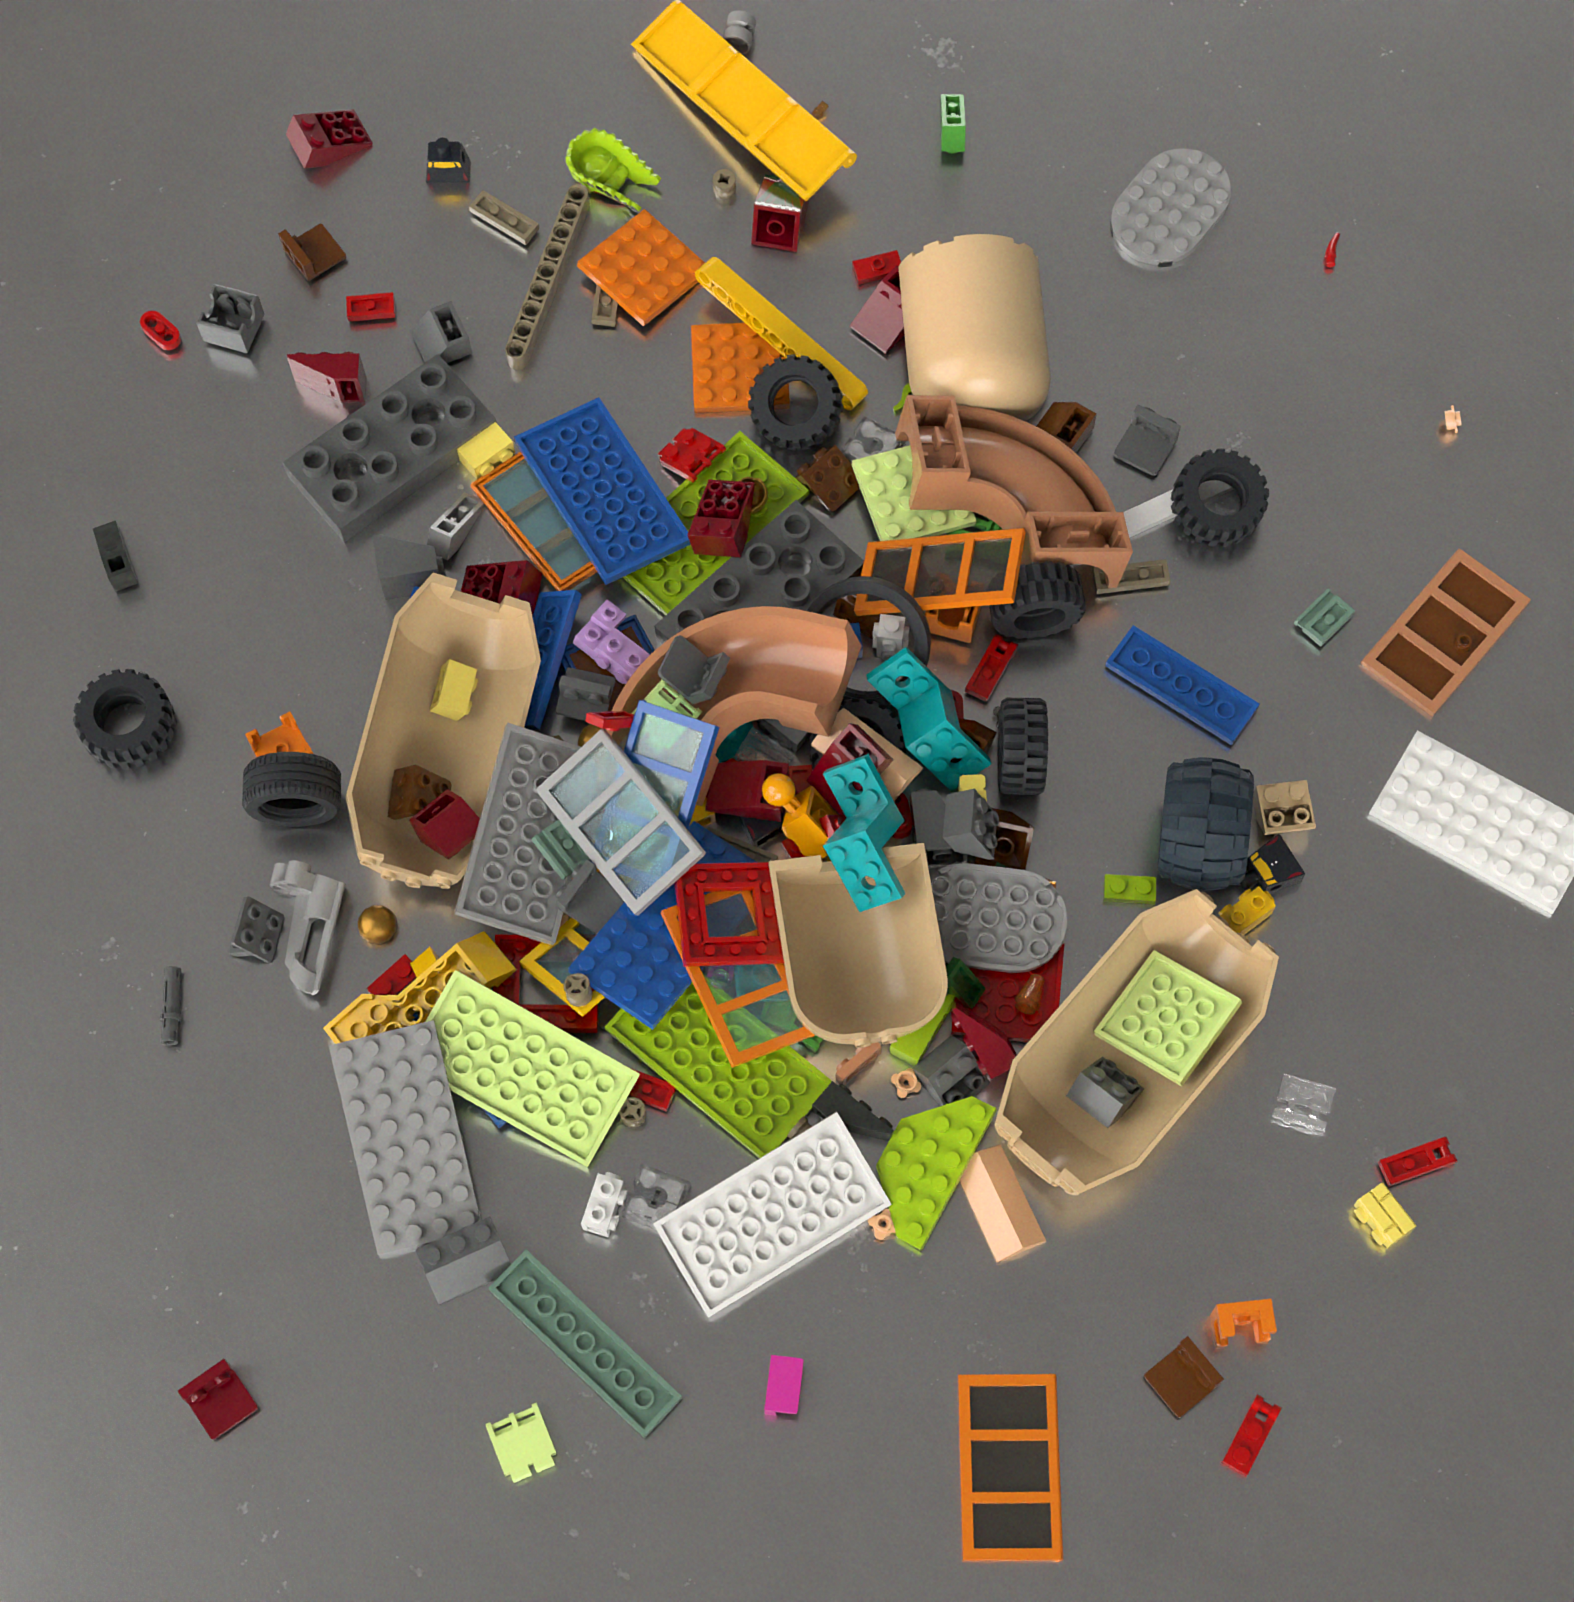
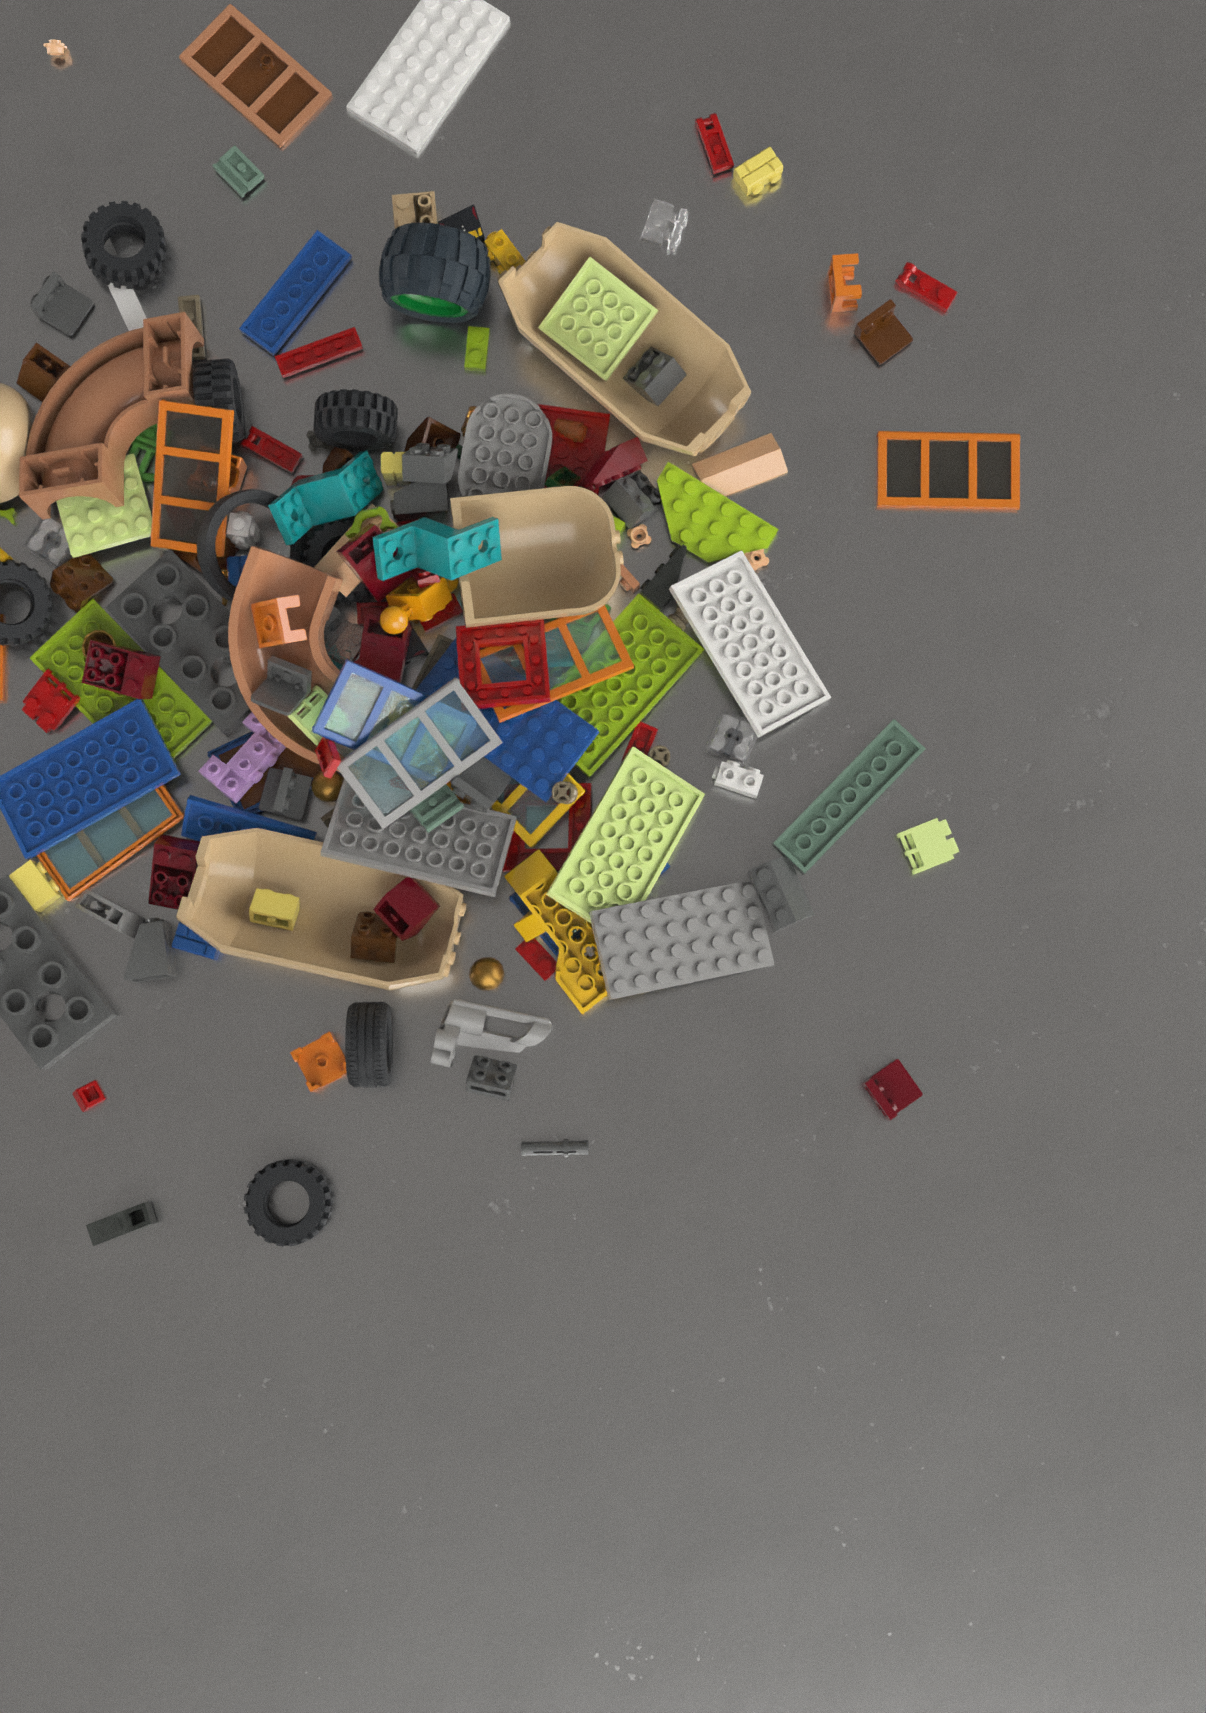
camera: 90 degrees left, 15 degrees up
dark pink panel [764,1355,804,1416] -> none
none -> red slope [73,1080,106,1112]
none -> orange panel [251,595,307,649]
none -> red plate [275,327,363,378]
none -> lime helmet [345,506,397,539]

